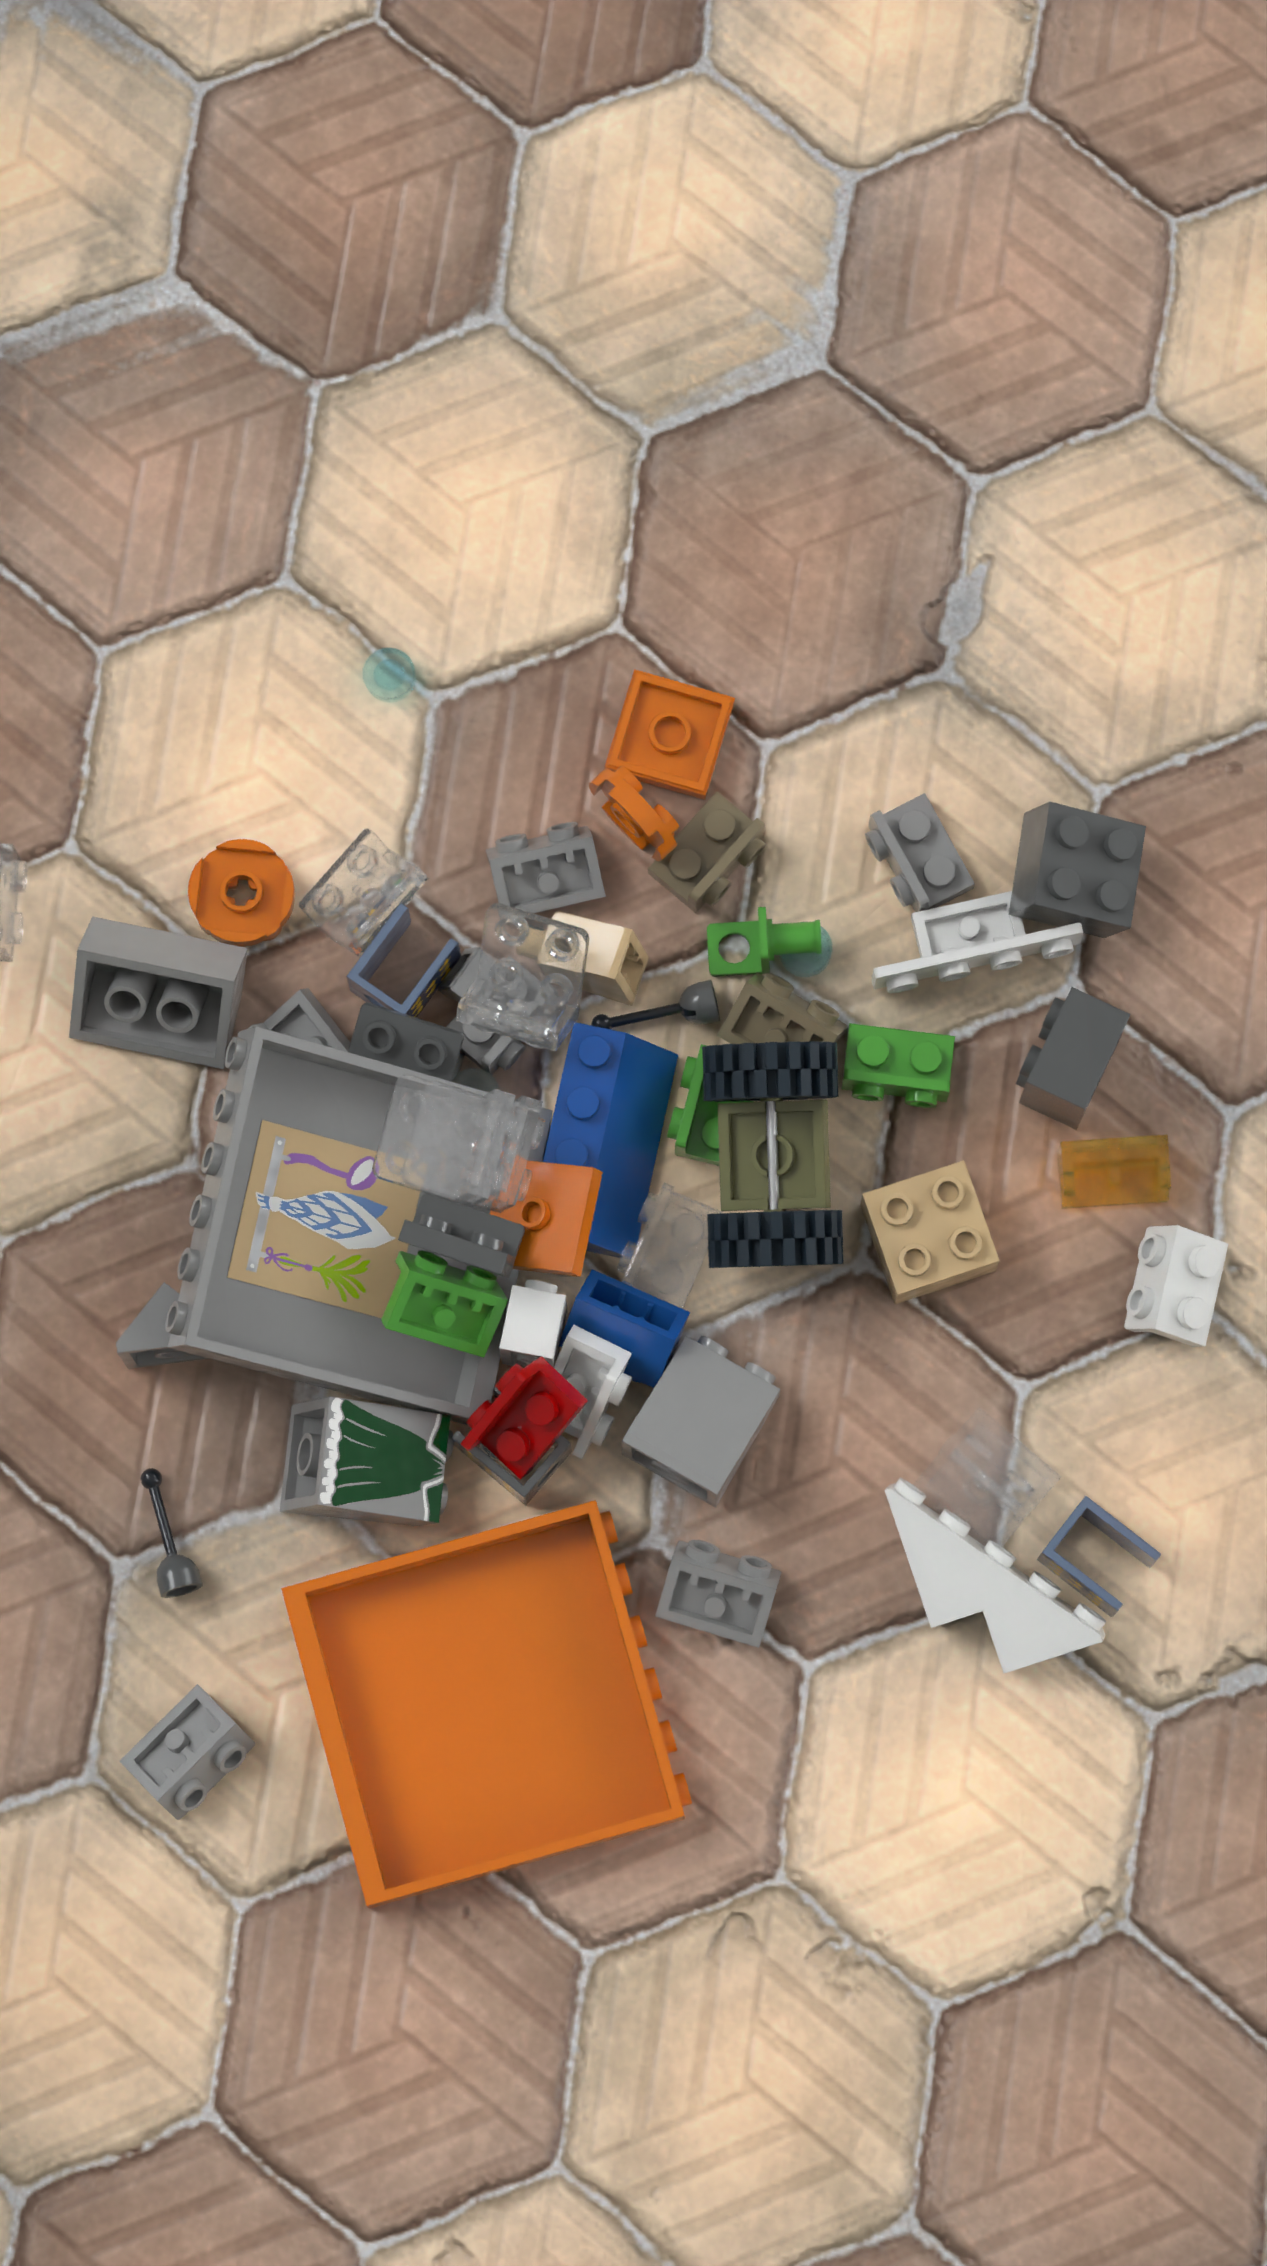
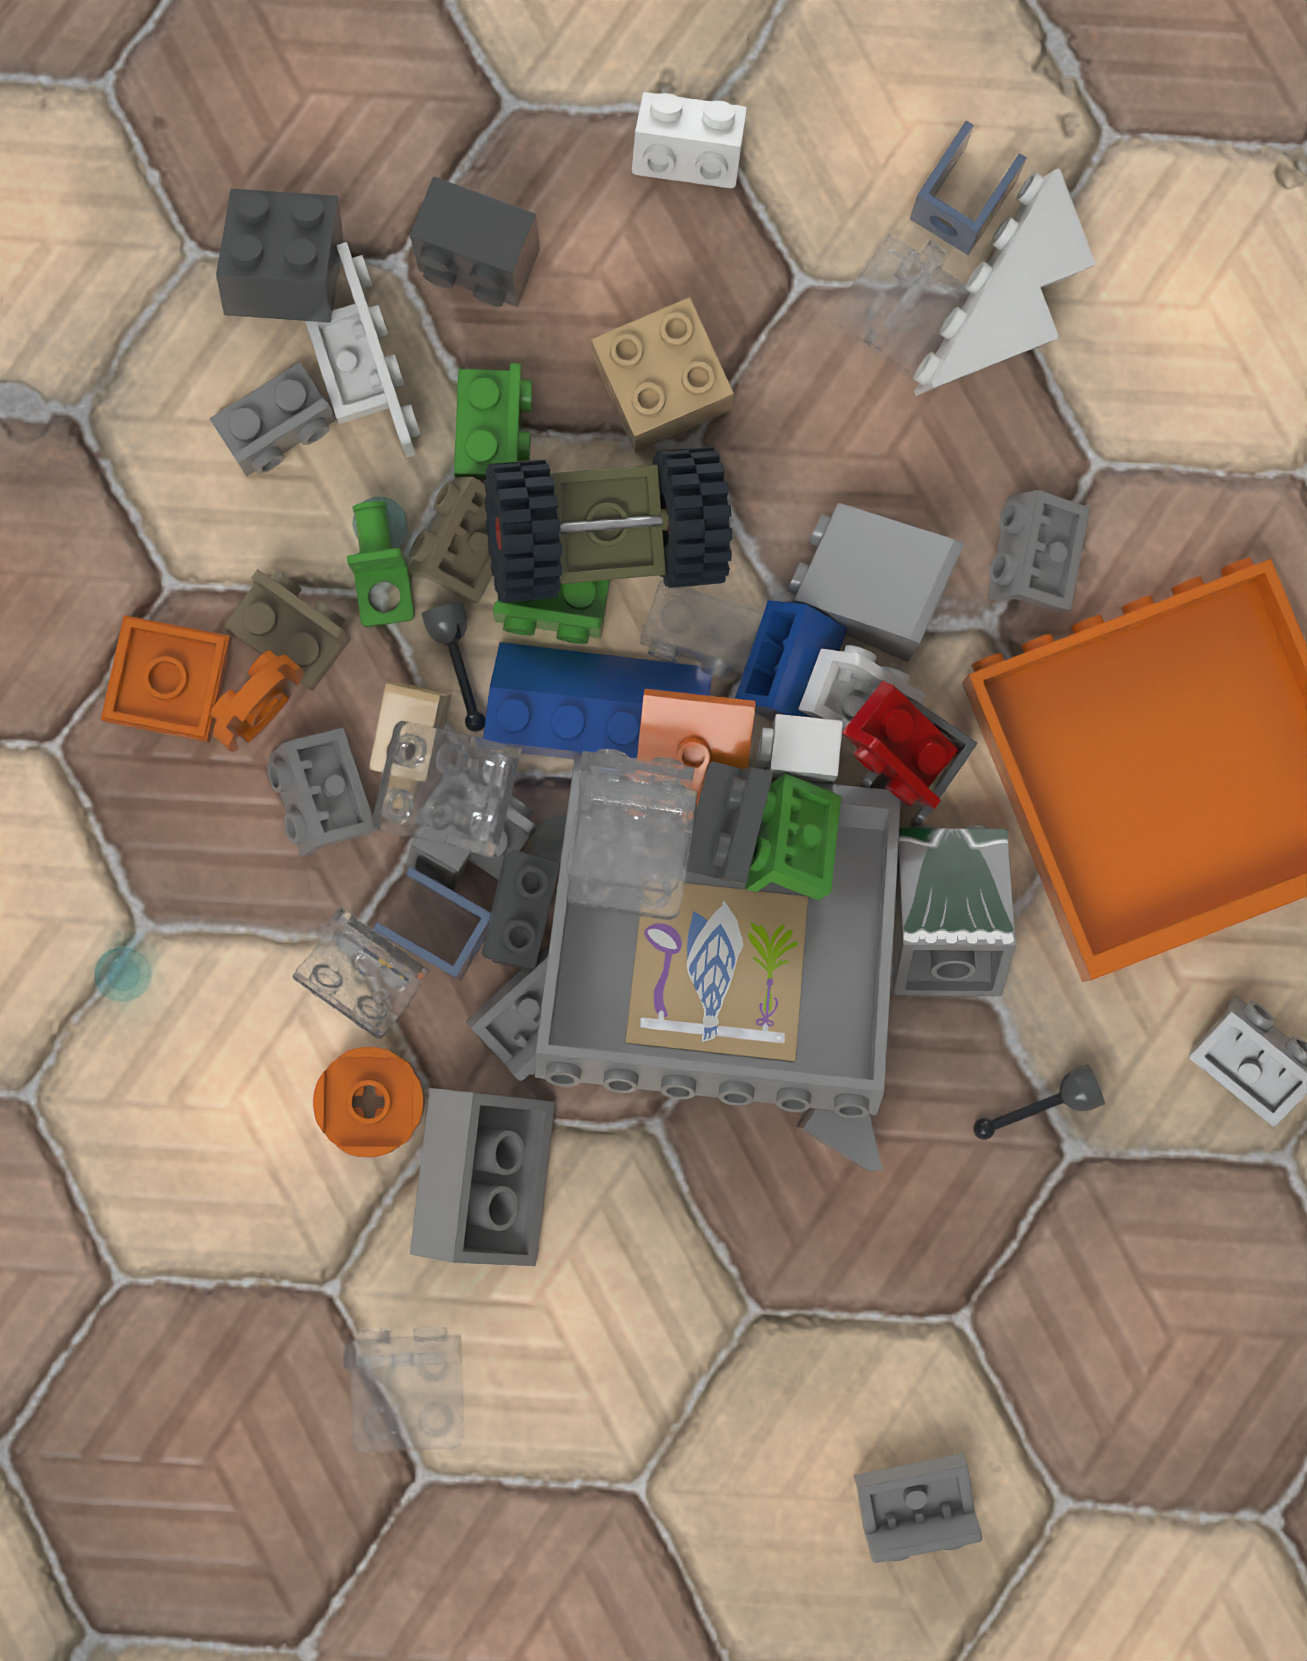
camera: 100 degrees left, 5 degrees up
clear yellow hinge [1057,1134,1171,1209] -> none

